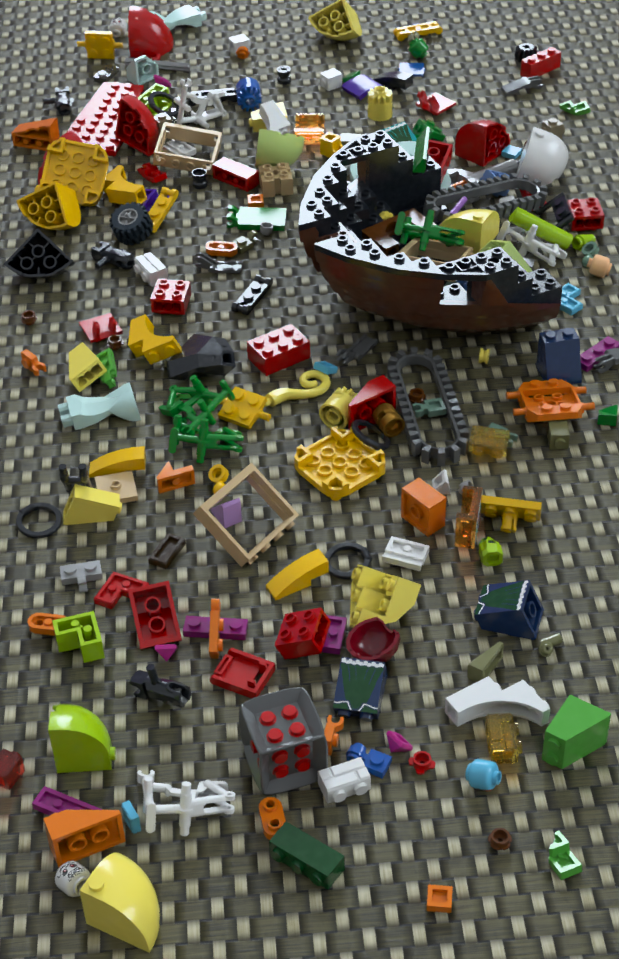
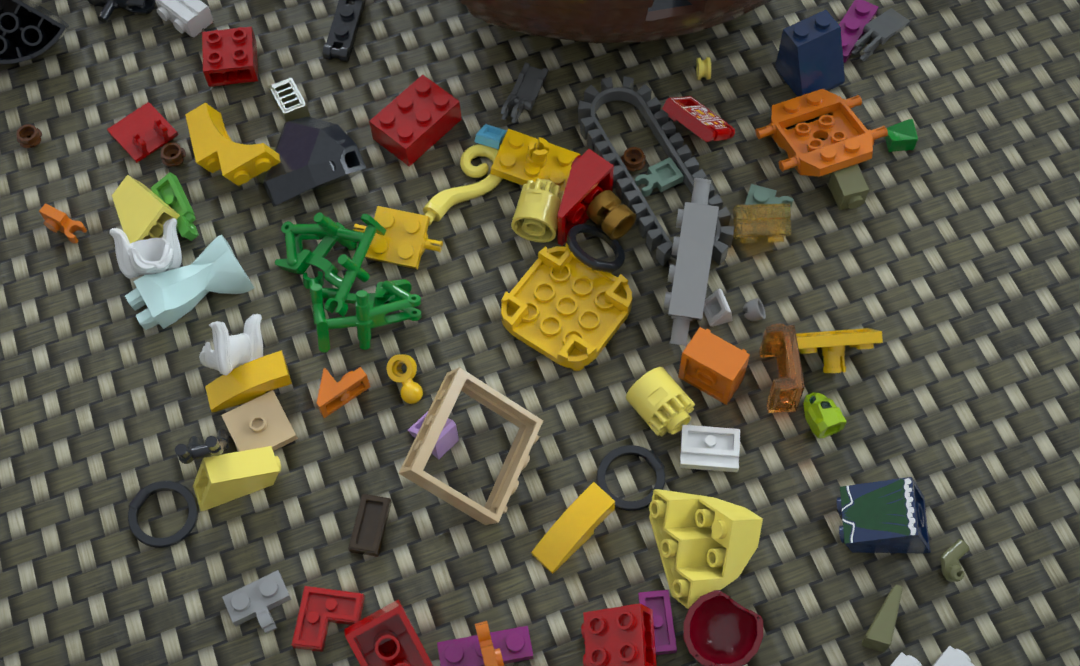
camera: 15 degrees left, 20 degrees up
none -> white hair [109,218,182,279]
none -> white hair [199,314,263,376]
none -> olive slope [268,78,310,123]
none -> yellow plate [490,129,581,191]
none -> light yellow gear [626,367,695,437]
none -> red container [662,96,735,142]
none -> light grey brick [664,178,719,346]

